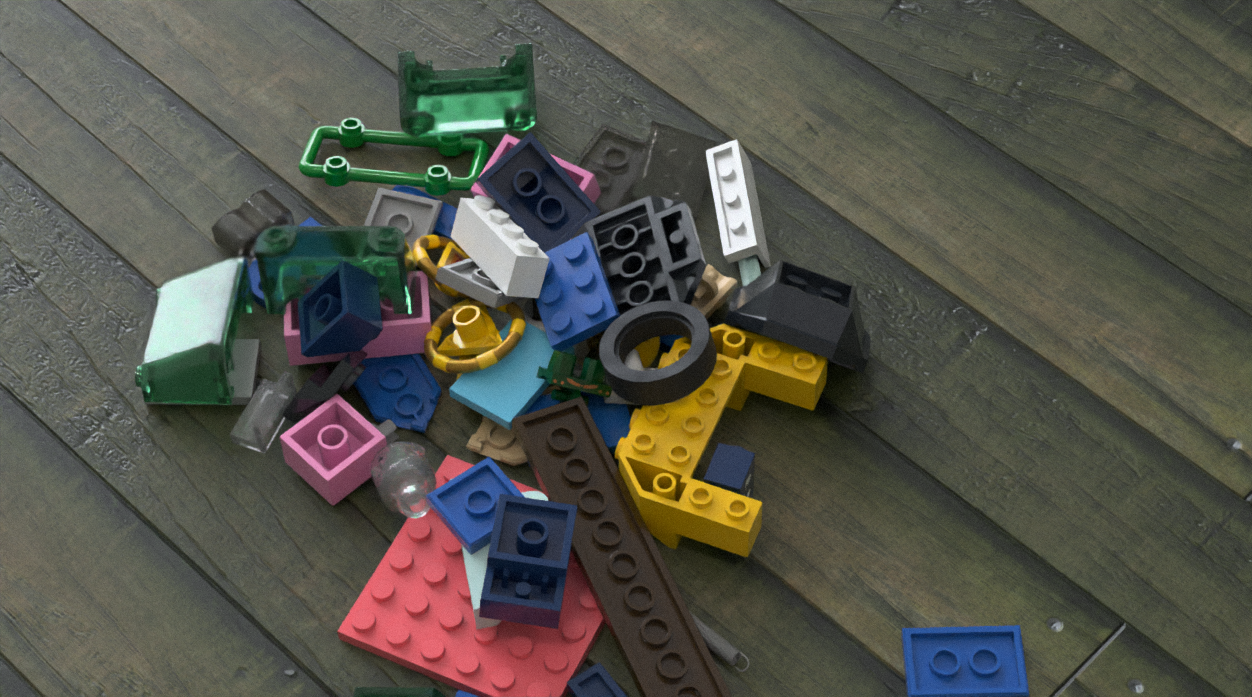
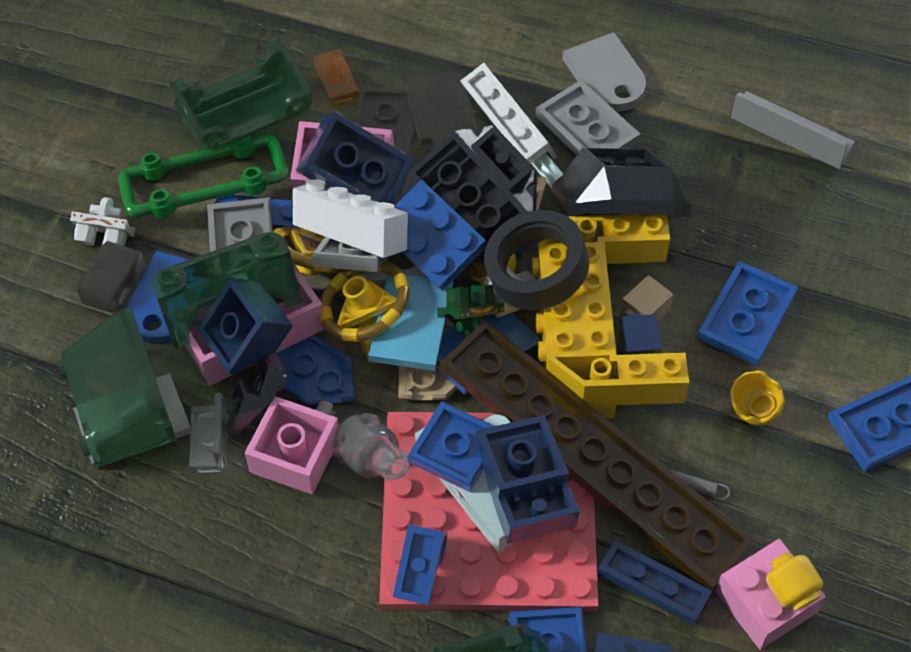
camera: 25 degrees left, 5 degrees up
none -> white hips [70,197,135,251]
none -> clear orange plate [312,49,359,105]
none -> blue plate [393,524,447,605]
none -> light grey plate [535,80,640,155]
none -> light grey tile [562,32,646,112]
none -> tan brick [620,275,673,322]
none -> blue plate [697,261,798,366]
none -> yellow hair [730,370,785,426]
none -> light grey panel [731,91,855,169]

